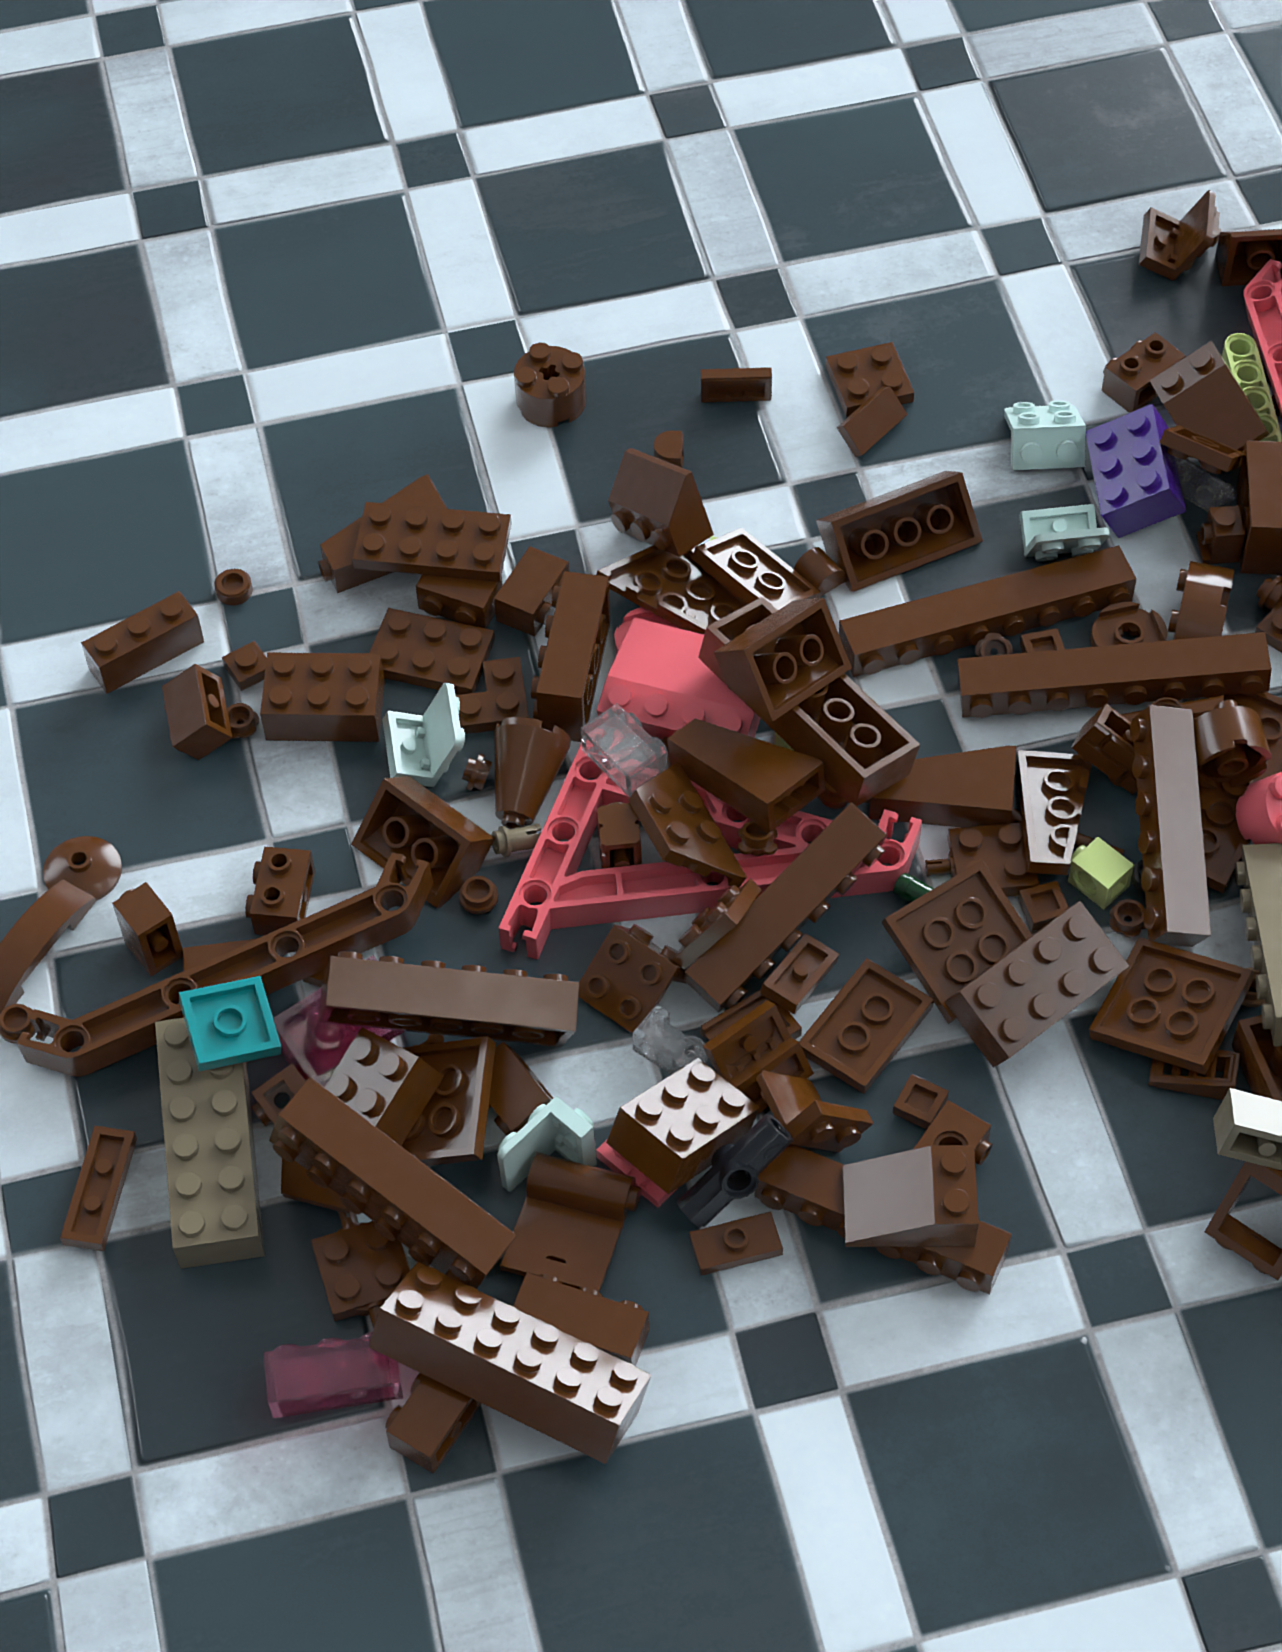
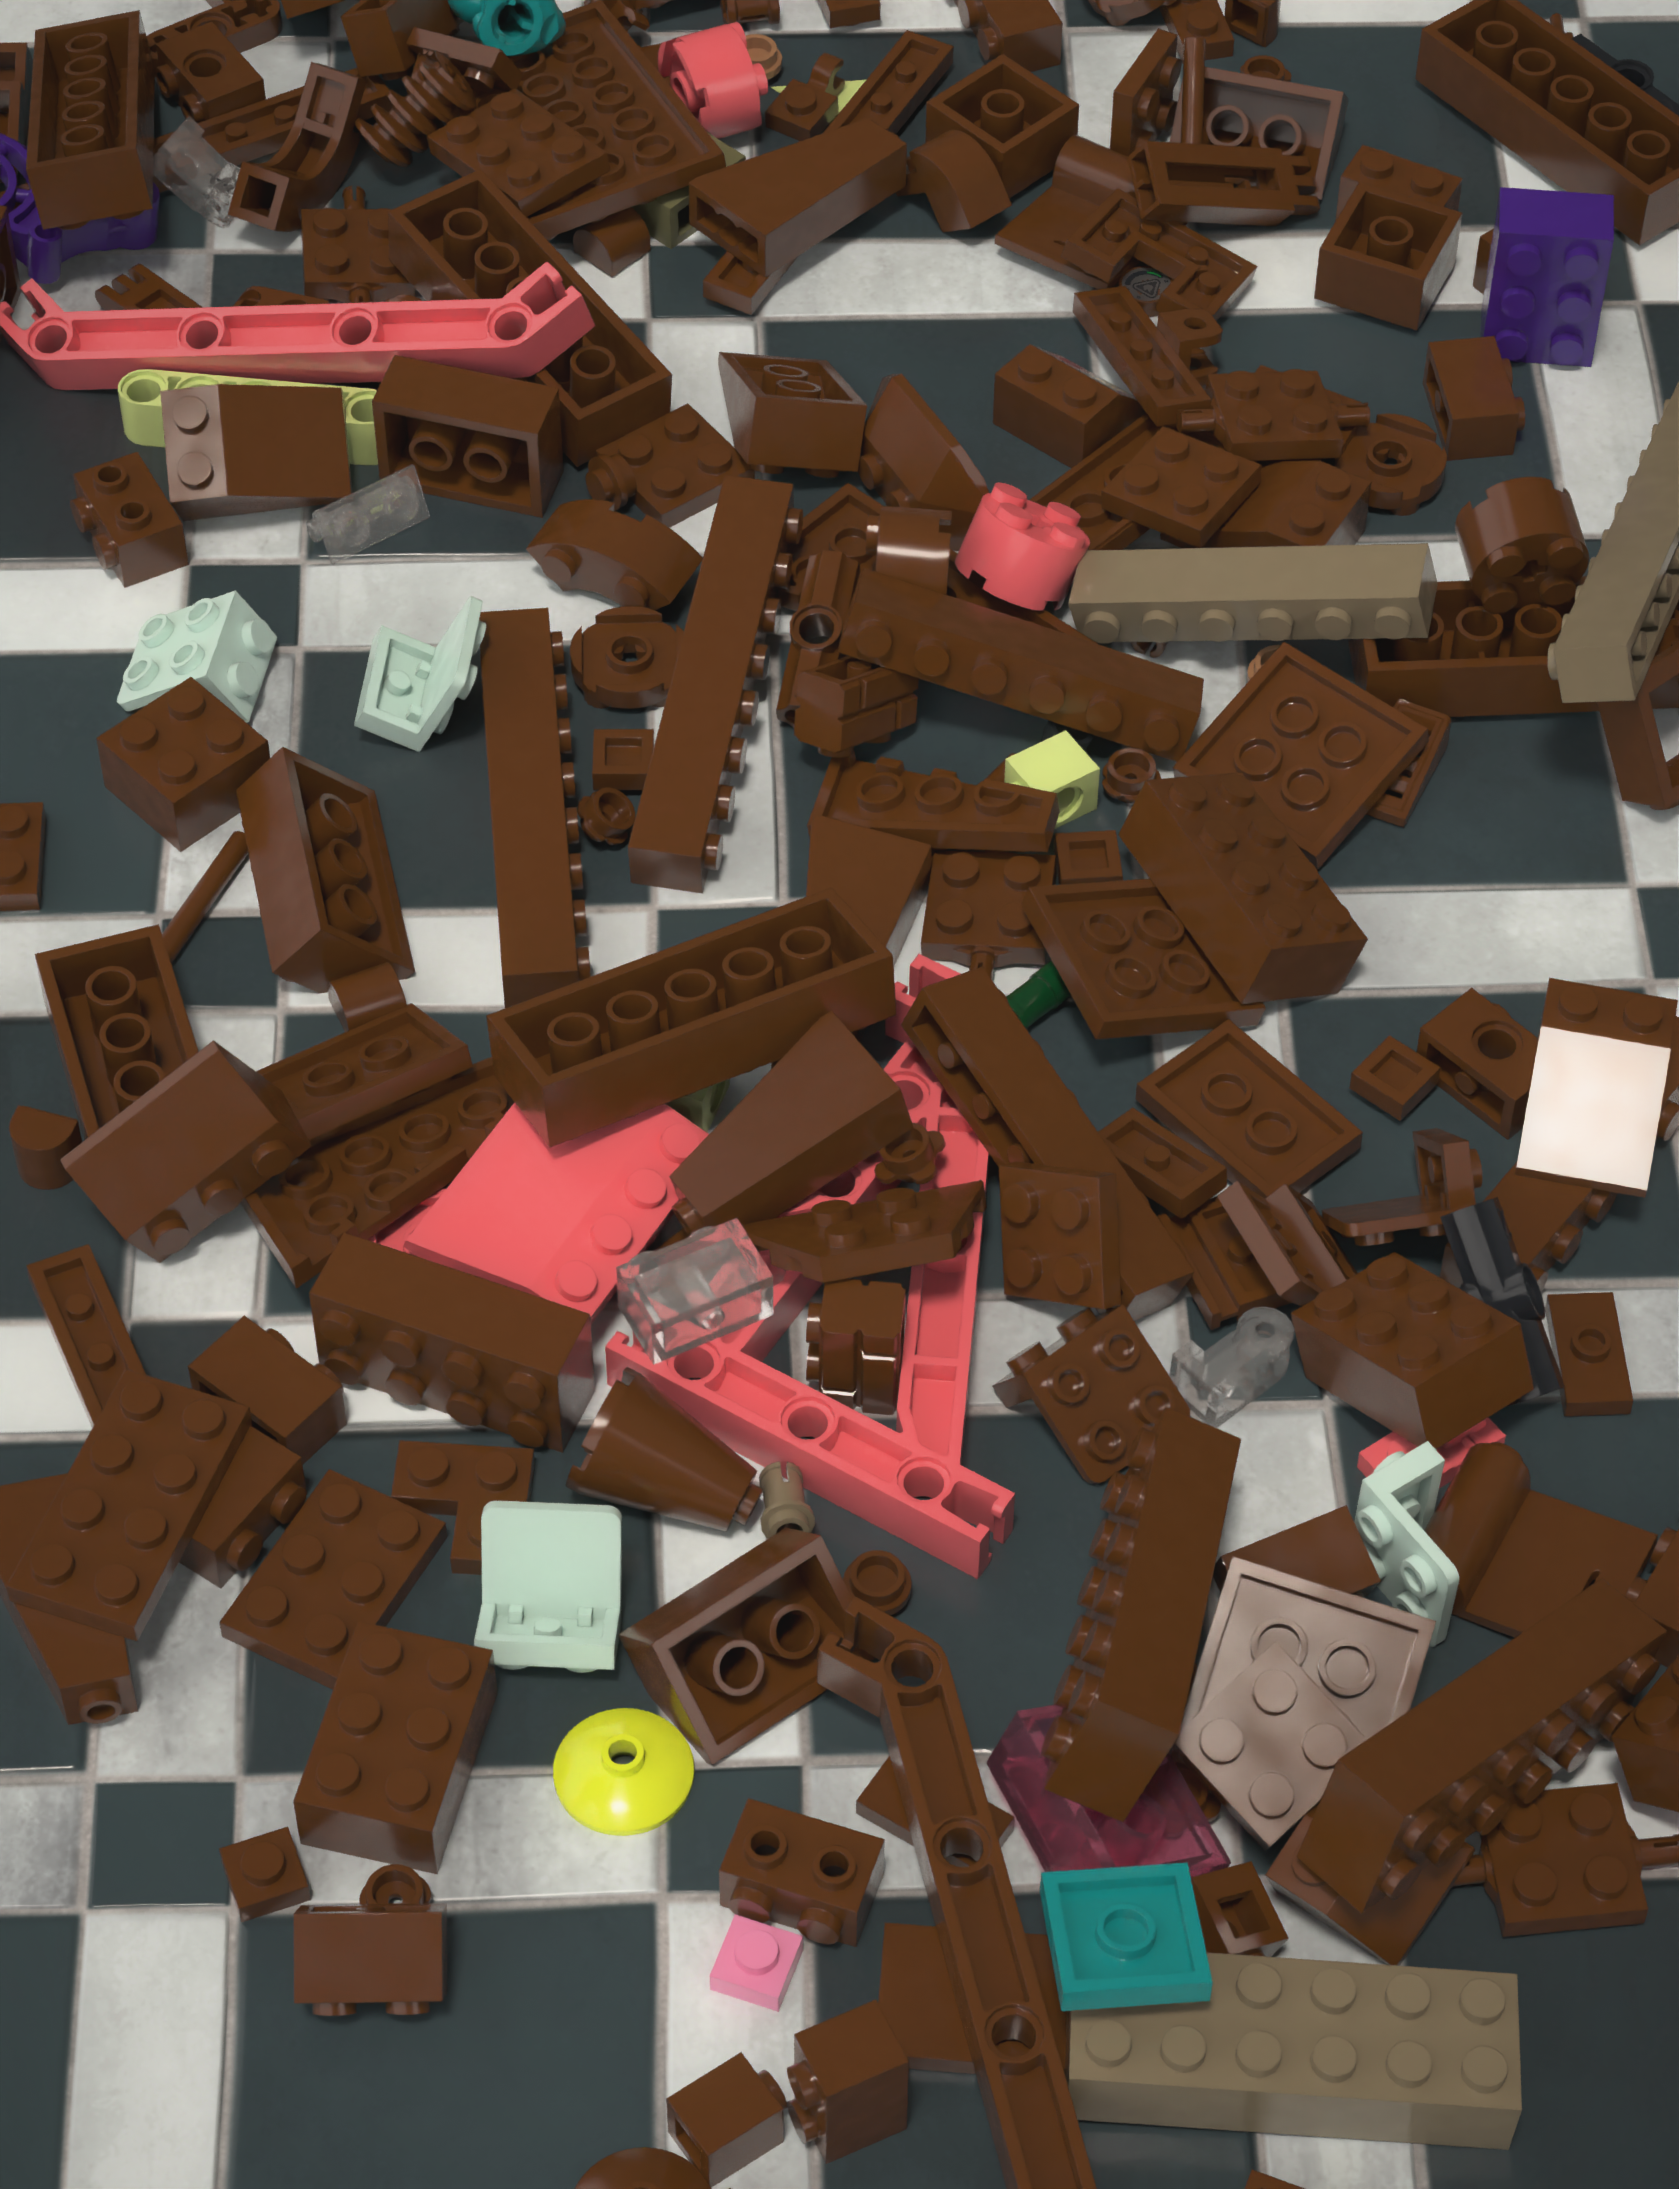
camera: 80 degrees left, 5 degrees down
reddish brown brick [81,591,204,694] -> none
reddish brown tile [214,568,253,605] -> none
reddish brown plate [462,753,492,791] -> none
reddish brown slope [713,598,852,722] -> none
reddish brown tile [836,385,908,457] -> none
brick [1086,404,1186,538] -> none
reddish brown plate [1159,425,1243,475] -> none
reddish brown brick [1196,506,1246,564] -> none
none -> reddish brown plate [26,1244,146,1428]
none -> reddish brown brick [35,924,199,1140]
none -> reddish brown brick [96,677,270,852]
none -> reddish brown bar [162,831,249,964]
none -> neon yellow dish [553,1708,694,1836]
none -> reddish brown brick [666,2052,787,2188]
none -> bright pink plate [710,1914,803,2012]

